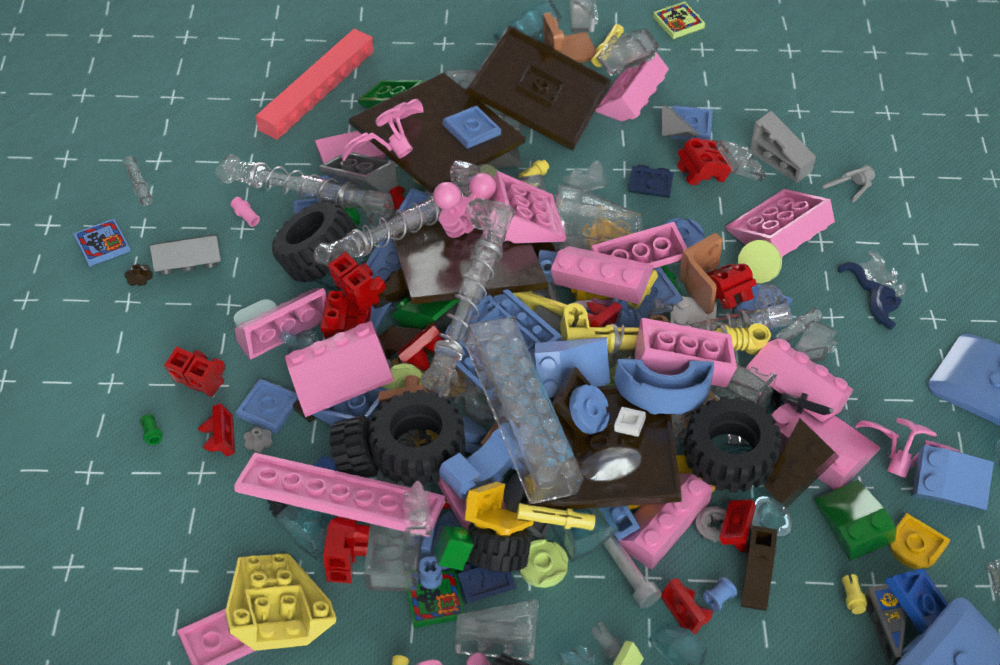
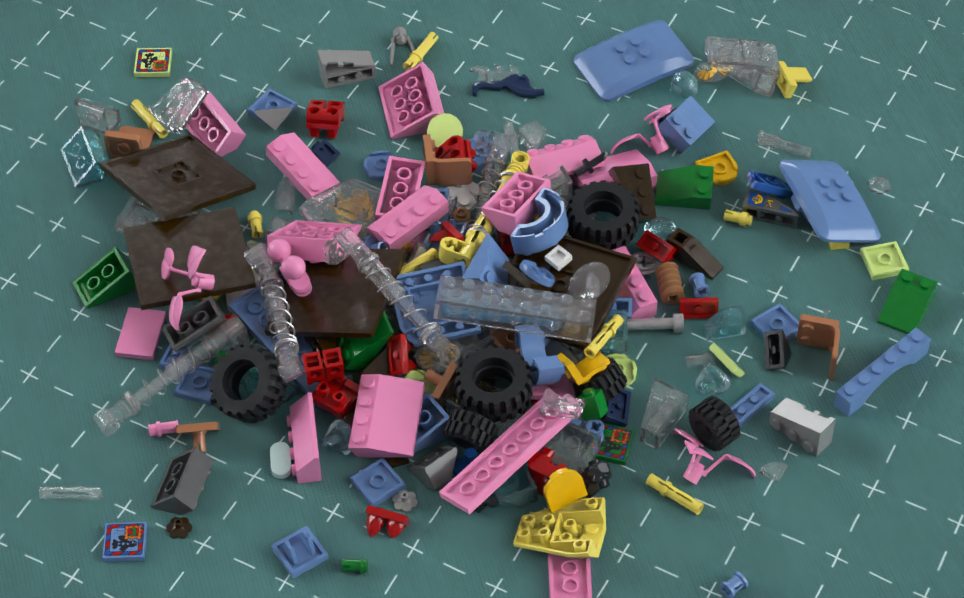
camera: 60 degrees left, 0 degrees up
red hips [164,346,226,397] -> none
coral brick [256,29,374,140] -> none
medium blue tile [443,106,501,149] -> none
clear plate [716,140,766,181] -> none
none -> nougat tile [176,422,220,452]
none -> bright pink slope [266,132,342,207]
none -> medium blue plate [271,526,329,579]
none -> light yellow pin [403,32,439,71]
none -> dark grey slope [407,445,458,490]
none -> yellow tile [543,468,588,513]
none -> black head [580,459,612,498]
none -> medium nougat piece [655,262,685,305]

